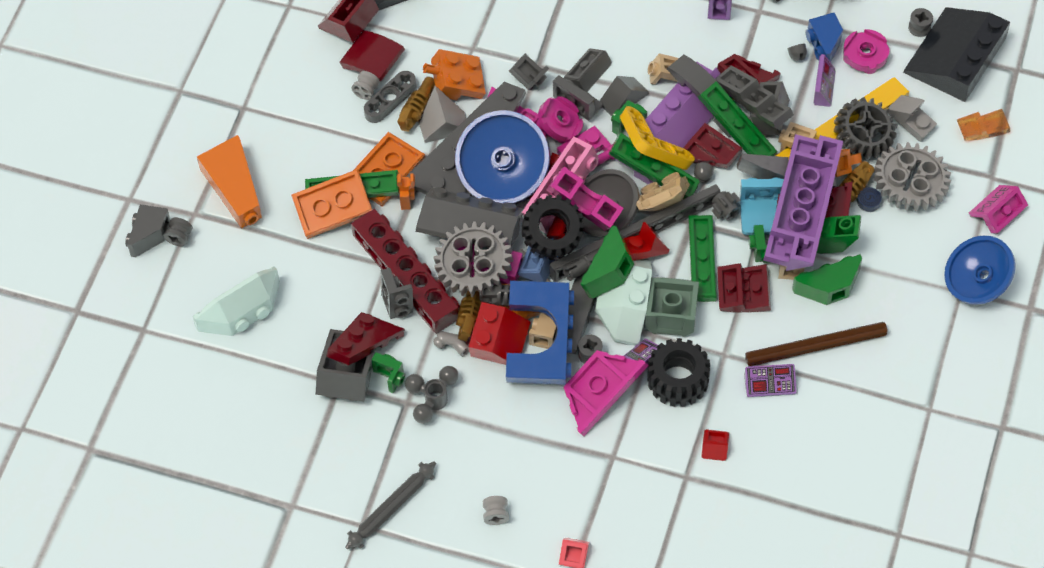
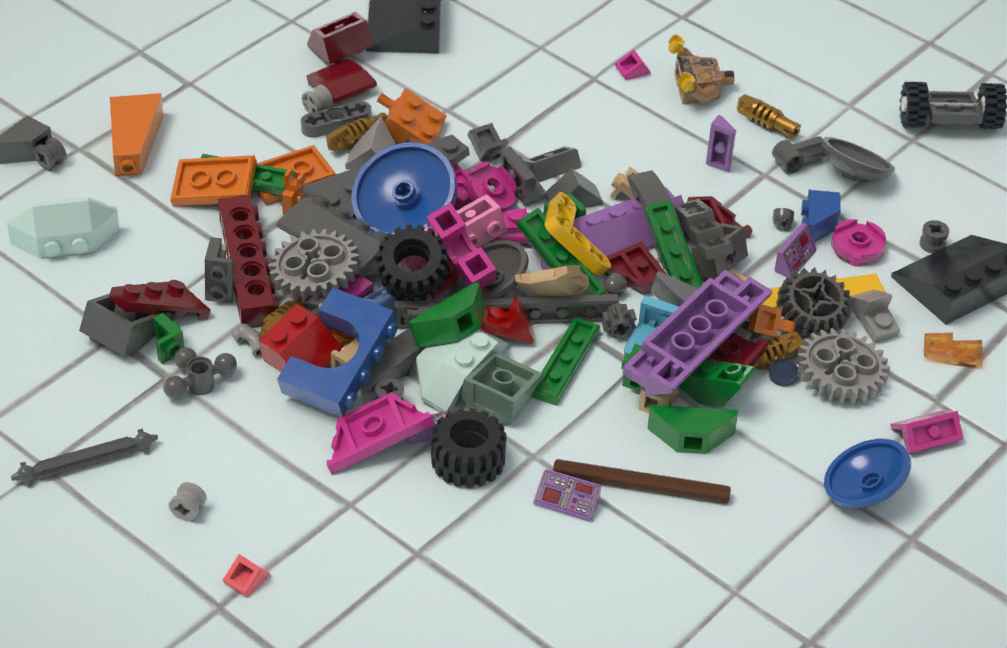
camera: 20 degrees right, 15 degrees down
red slope [702,429,729,461] -> none
dark red slope [717,263,771,313] -> none

